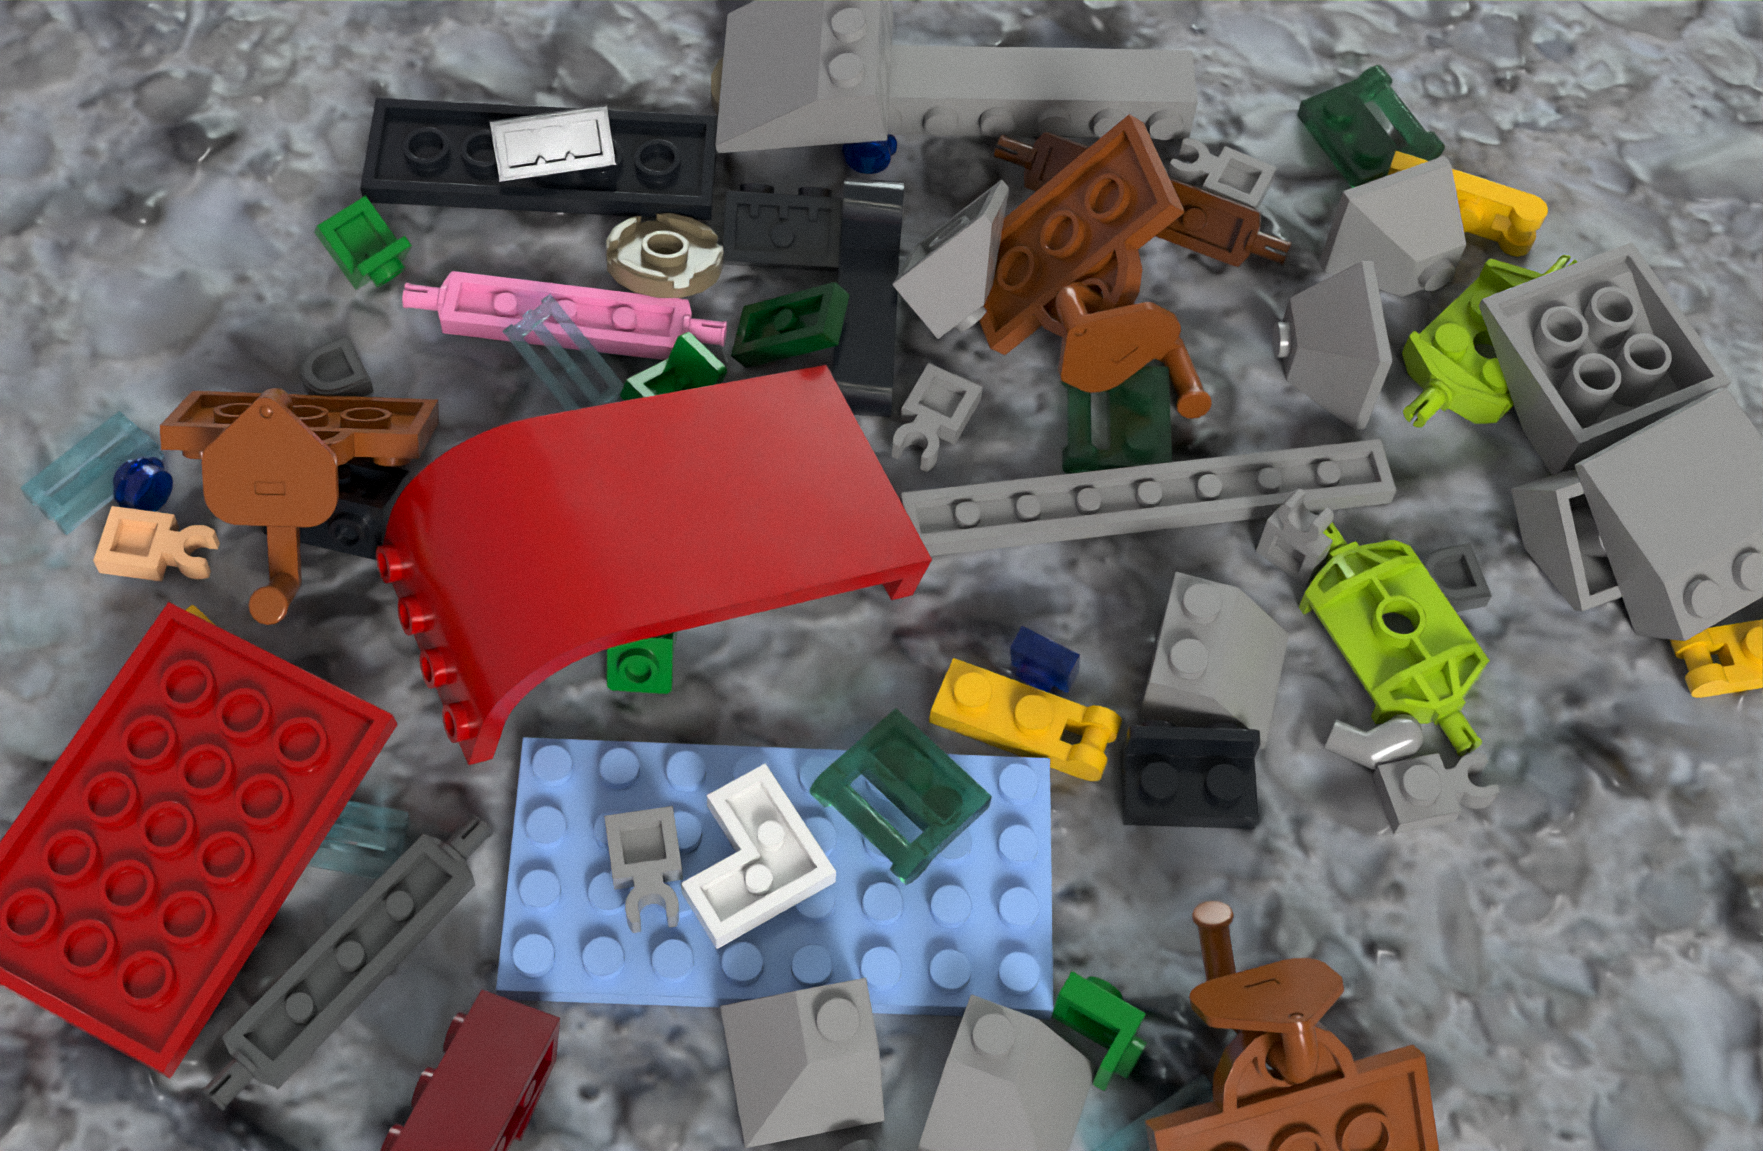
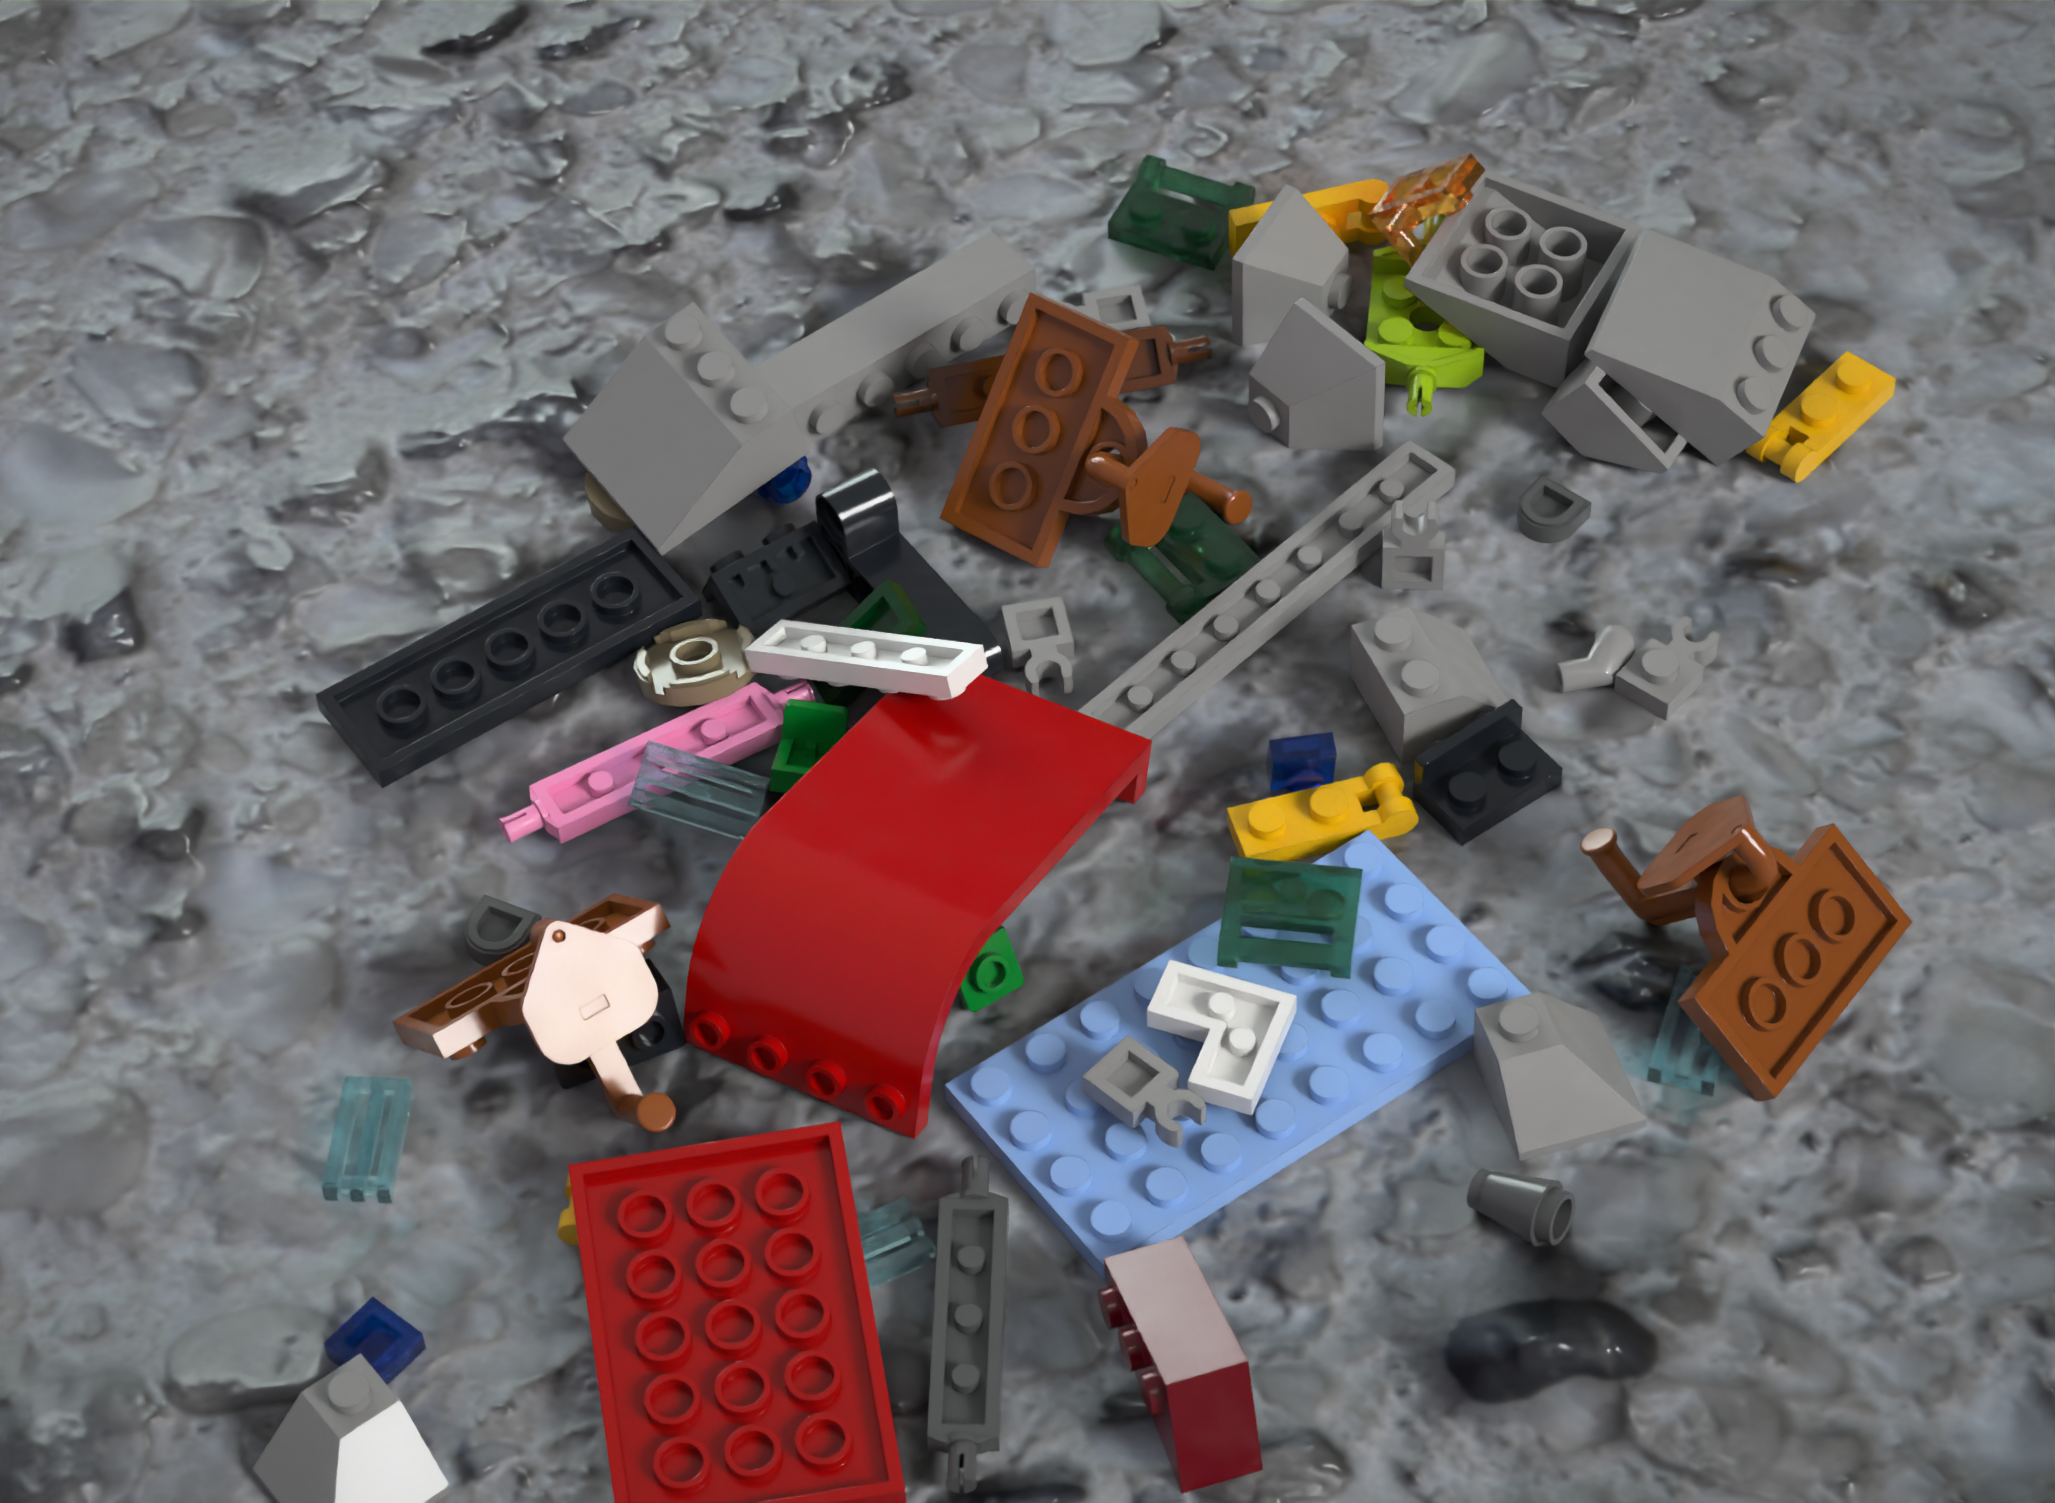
camera: 30 degrees left, 10 degrees down
light nougat plate [93,506,220,582] -> none
clear blue plate [113,456,173,512] -> none
green bracket [314,195,412,290] -> none
plate [489,105,616,182] -> none
light grey slope [720,978,885,1148] -> none
light grey slope [892,179,1009,339] -> none
green bracket [1051,971,1147,1092] -> none
lime plate [1299,522,1490,757] -> none
none -> white plate [745,619,988,700]
none -> clear orange plate [1368,153,1485,269]

